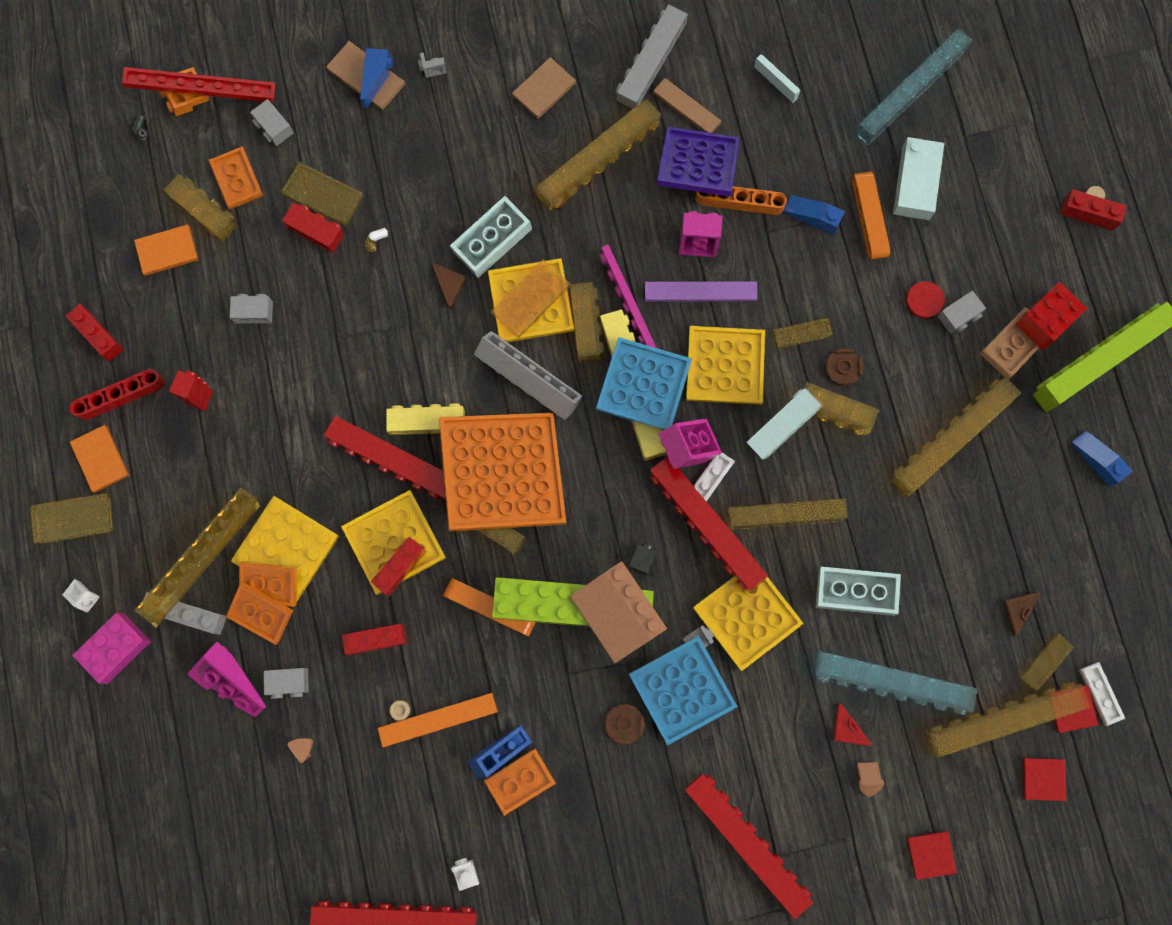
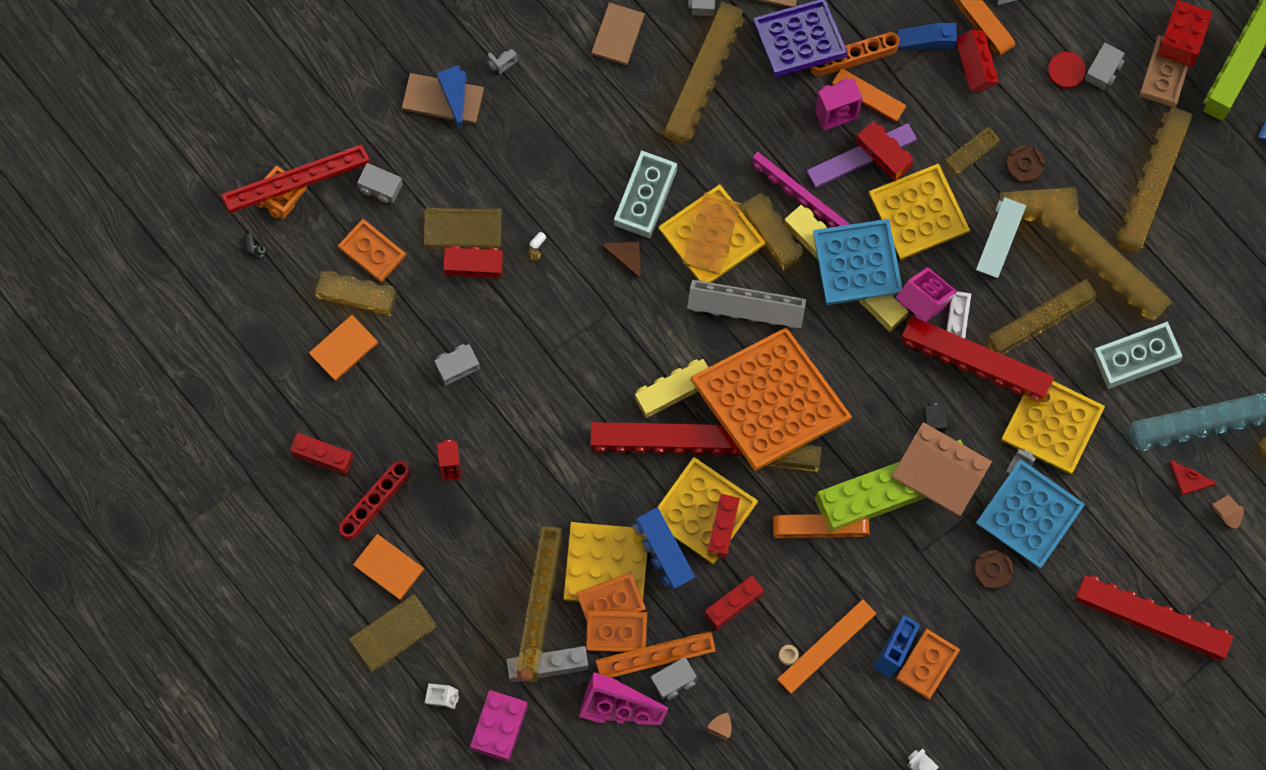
camera: 30 degrees left, 5 degrees down
none -> orange tile [595,631,716,678]
none -> blue brick [632,507,695,590]
none -> orange tile [832,68,906,123]
none -> red brick [856,121,913,181]
none -> red brick [956,30,999,92]
none -> clear yellow brick [1040,197,1173,321]

